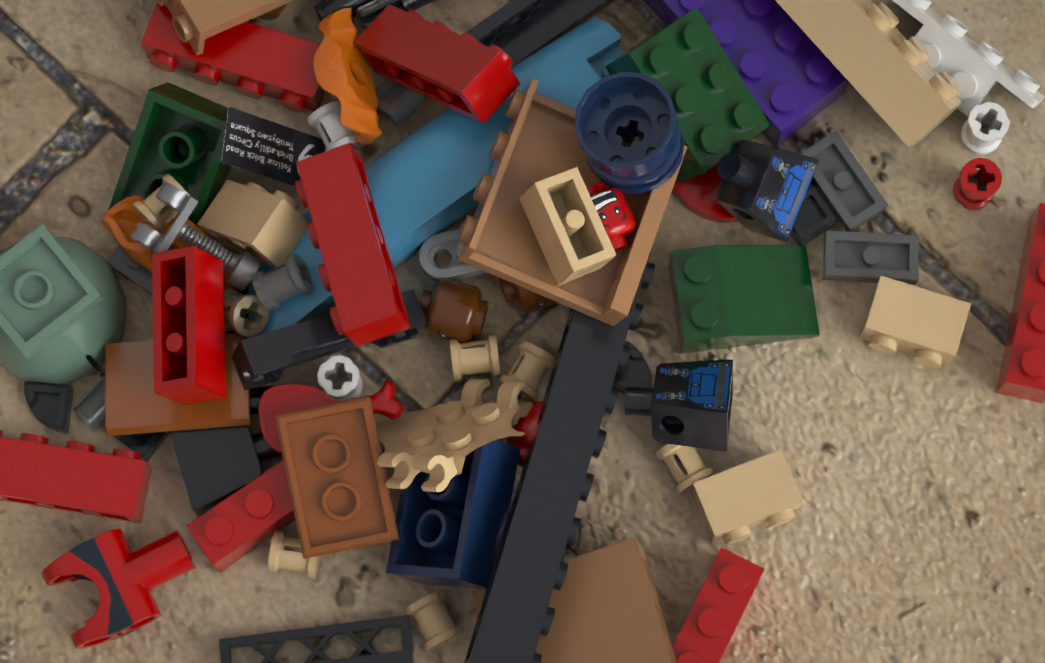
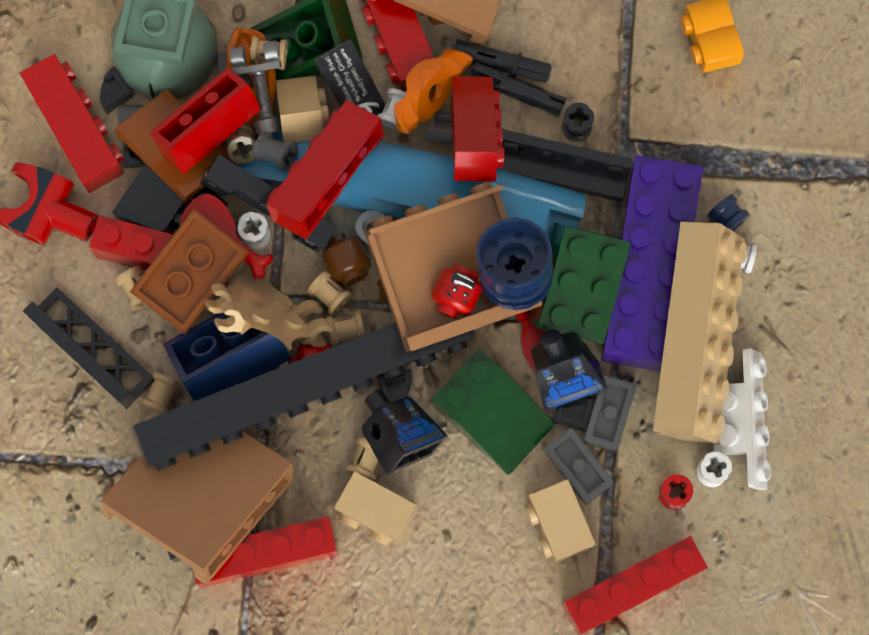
camera: 50 degrees right, 0 degrees up
tan brick [519,167,616,286] -> none

